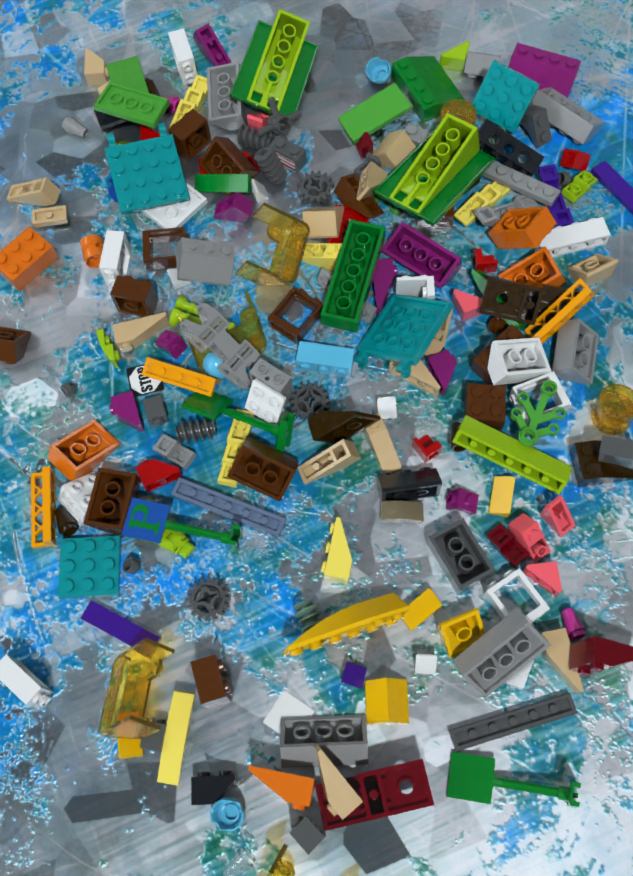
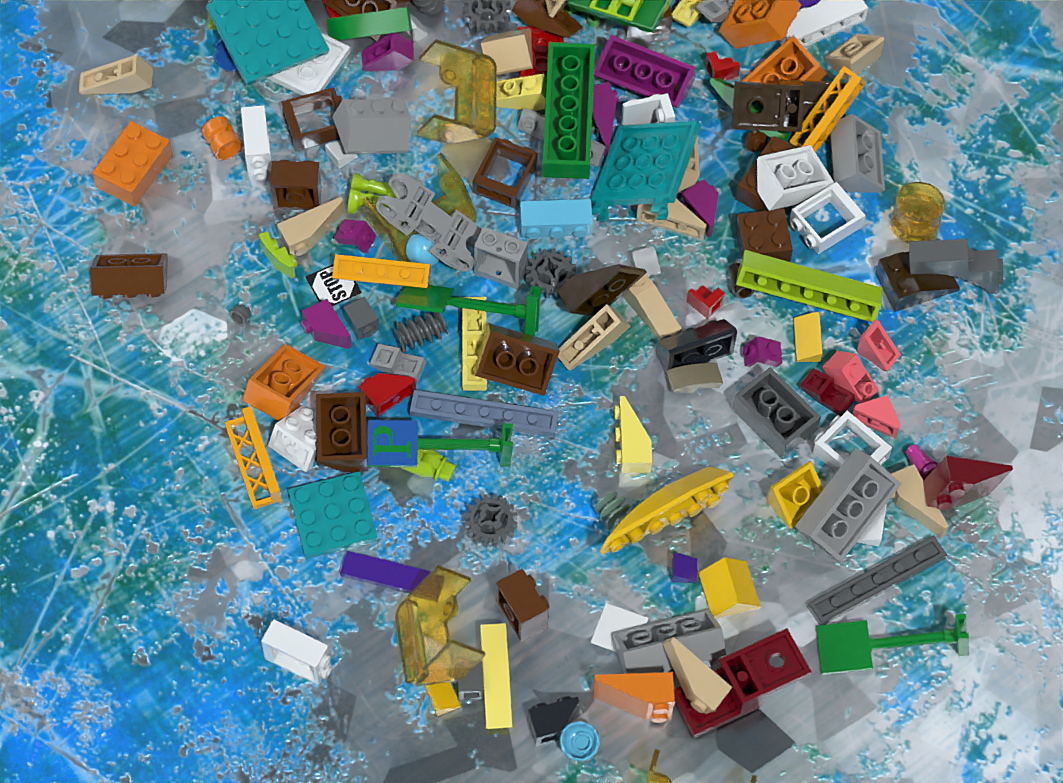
camera: 20 degrees left, 5 degrees down
tan plate [32,205,68,228] -> none
dark brown cone [54,507,77,537] -> none
dark grey hinge [123,557,141,574] -> none
white bracket [245,379,289,425] -> none
dark grey brick [290,816,326,855] -> none
yellow slope [401,588,442,632] -> none
white slope [415,654,437,674] -> none
coral slope [452,289,482,322] -> none
bright green plant [510,380,566,446] -> none

